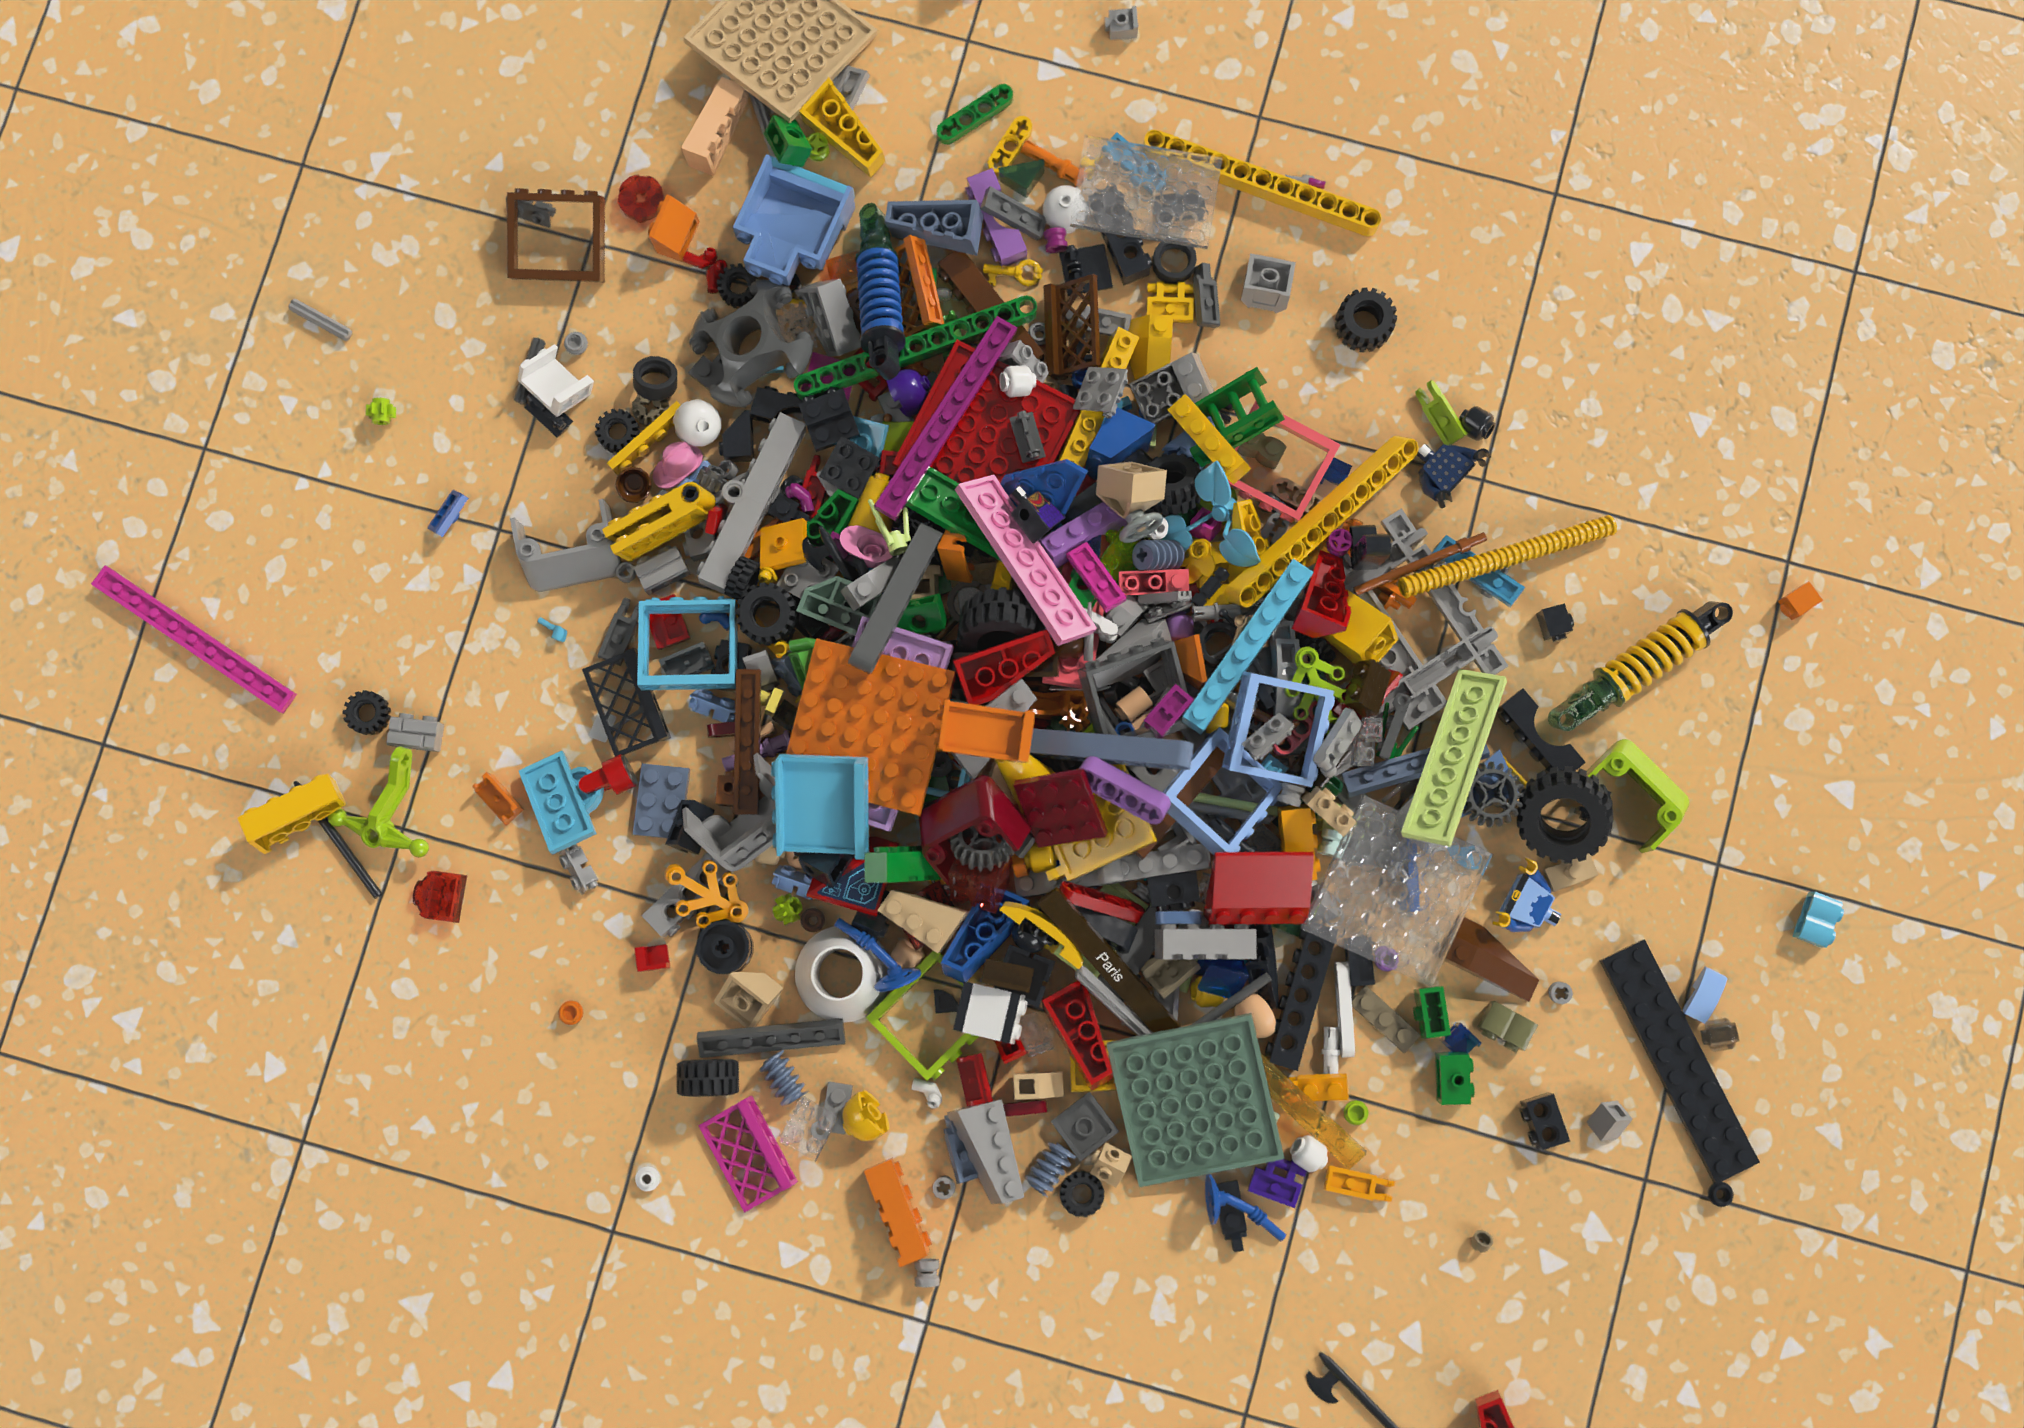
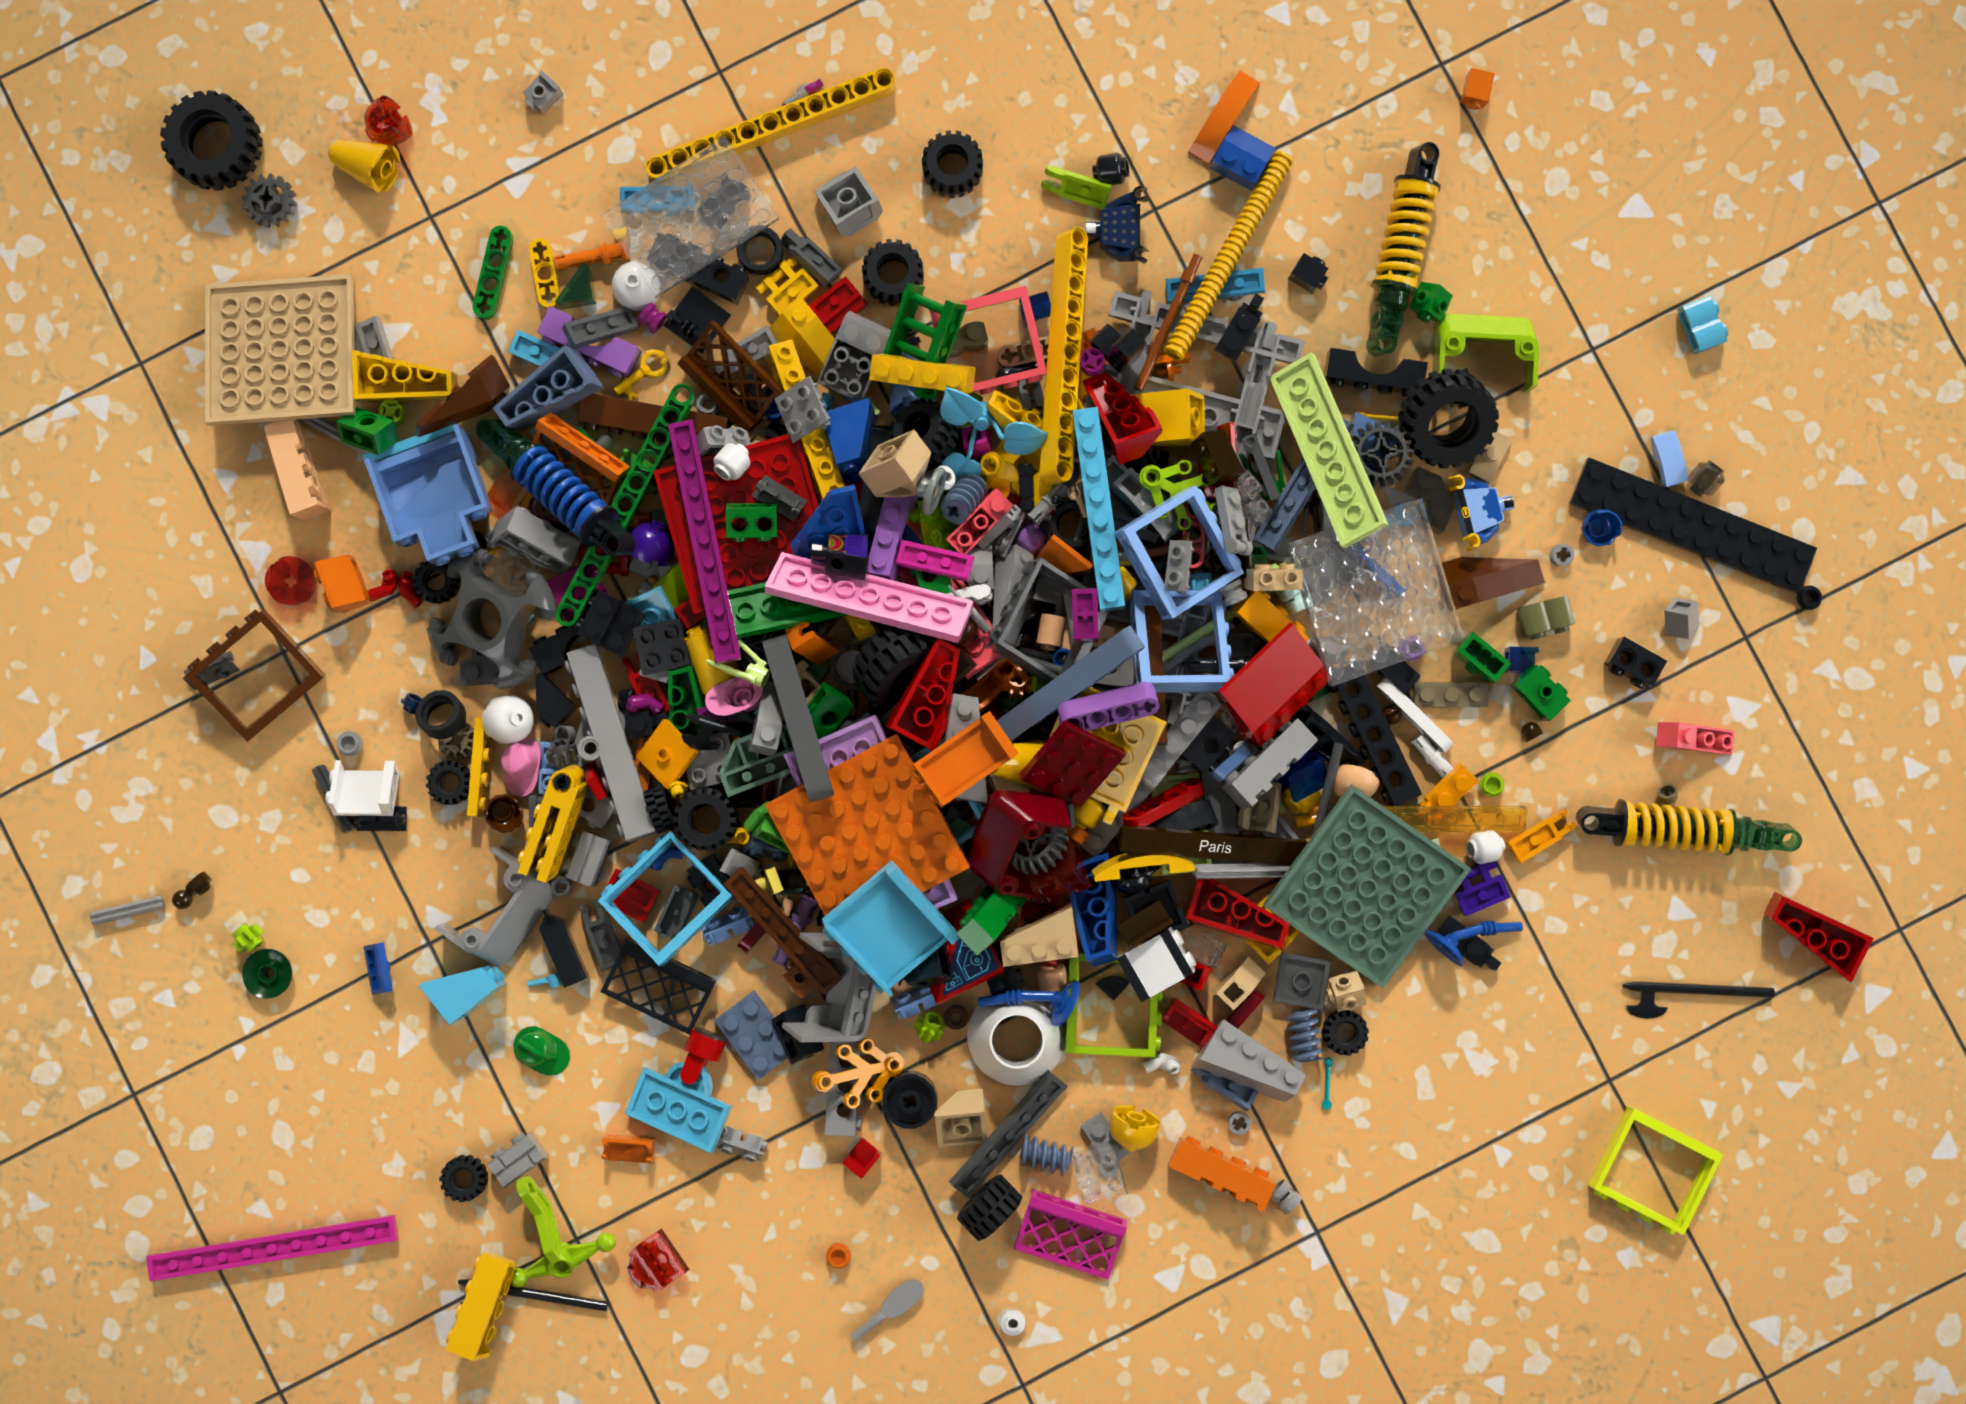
camera: 45 degrees left, 5 degrees up
none -> dark brown plate [172,871,212,909]
none -> dark green dish [242,949,293,999]
none -> dark blue plate [401,693,423,714]
none -> reddish brown wedge [415,354,510,437]
none -> medium azure slope [419,965,507,1025]
none -> medium azure hinge [507,330,560,367]
none -> green piece [513,1026,570,1076]
none -> black piece [539,909,589,988]
none -> green brick [726,503,777,542]
none -> red plate [809,276,868,335]
none -> light grey piece [850,1279,924,1342]
none -> black tyre [862,239,924,306]
none -> orange slope [1188,70,1260,165]
none -> blue slope [1210,125,1276,191]
none -> black hinge [1214,294,1264,362]
none -> light orange arm [1294,801,1320,828]
none -> teal hinge [1321,1057,1334,1110]
none -> reddish brown hinge [1382,705,1402,725]
none -> clear smoke brick [1404,466,1454,534]
none -> green brick [1410,282,1453,323]
none -> dark brown hinge [1521,722,1544,742]
none -> piece [1576,799,1802,856]
none -> blue hair [1581,509,1622,546]
none -> coral slope [1656,722,1734,755]

